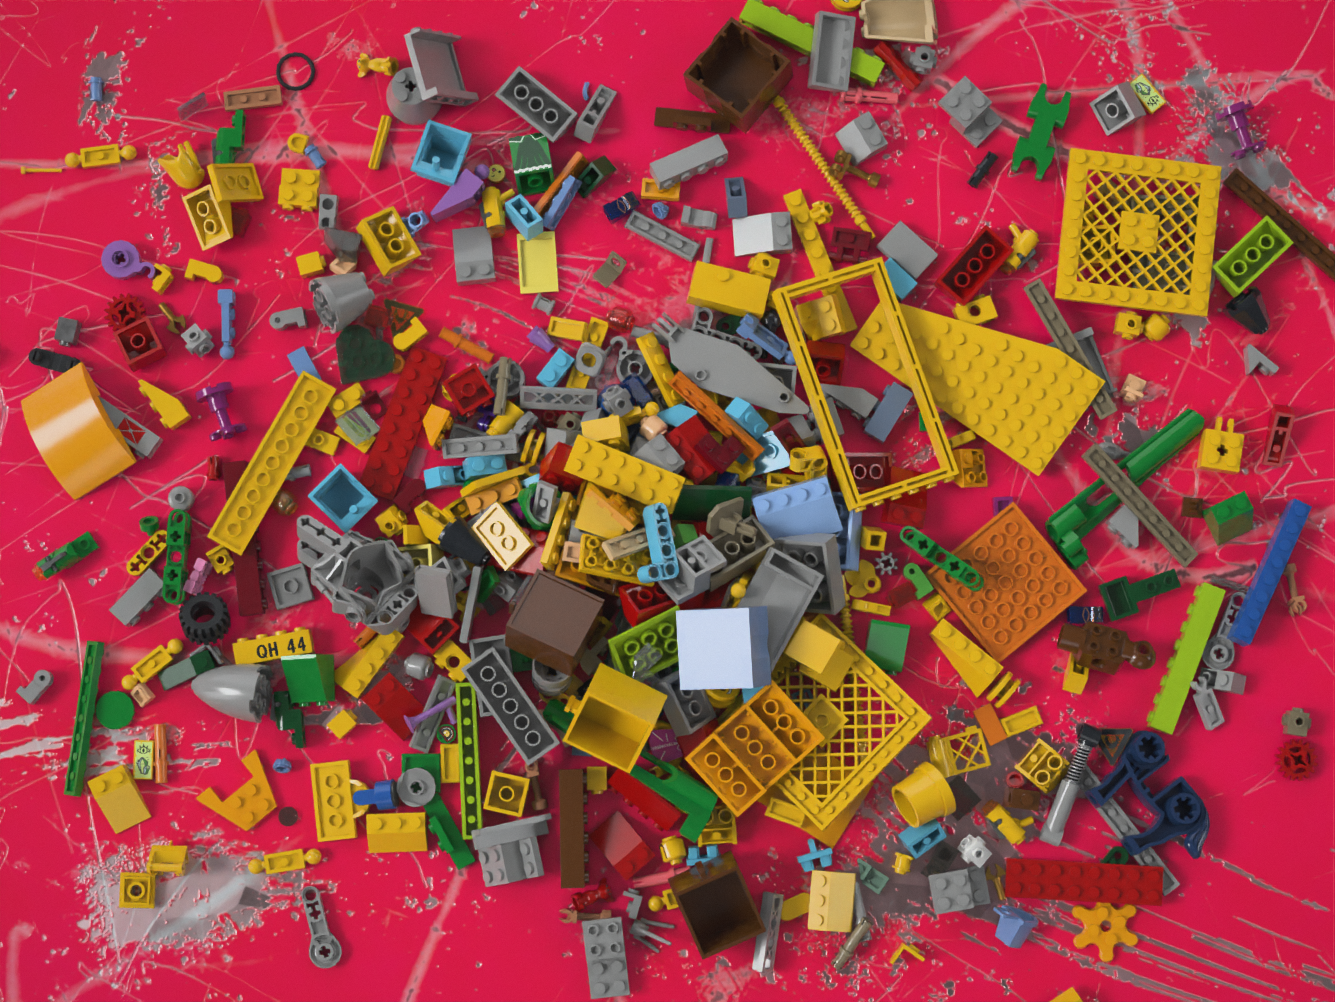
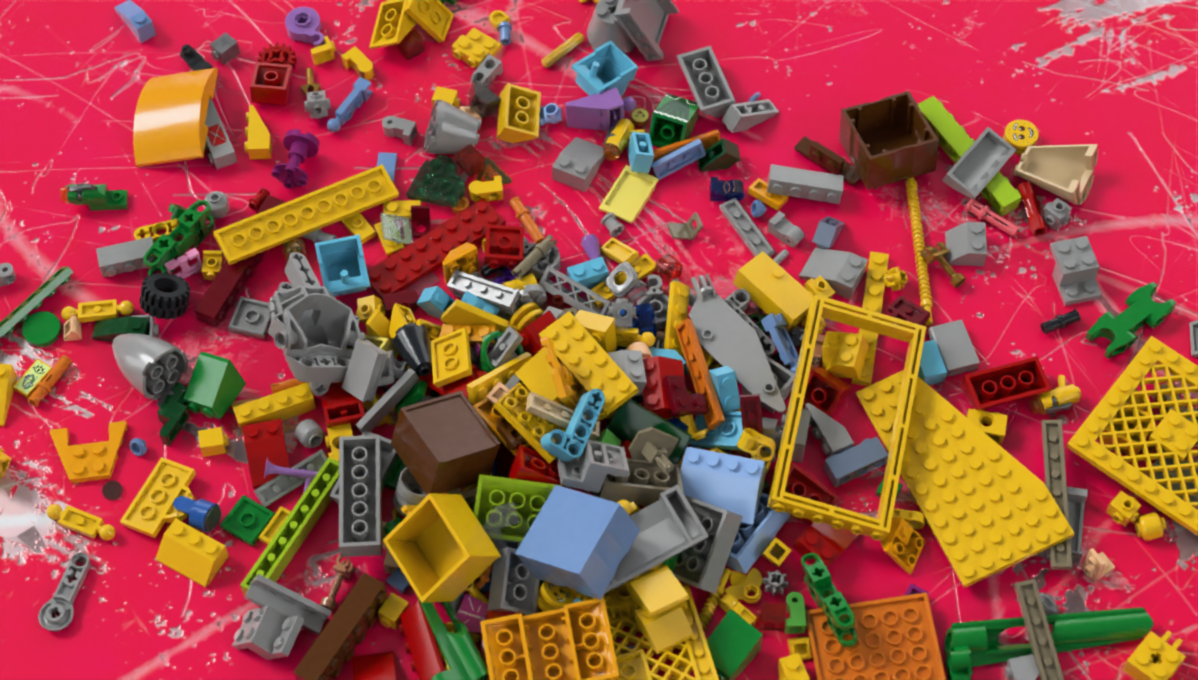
camera: 35 degrees right, 25 degrees down
yellow brick [232,627,315,664] -> none
light grey plate [397,768,436,807] -> none
green bracket [423,793,476,870] -> none
tile [437,724,456,744] -> none
yellow brick [483,770,531,817] -> none

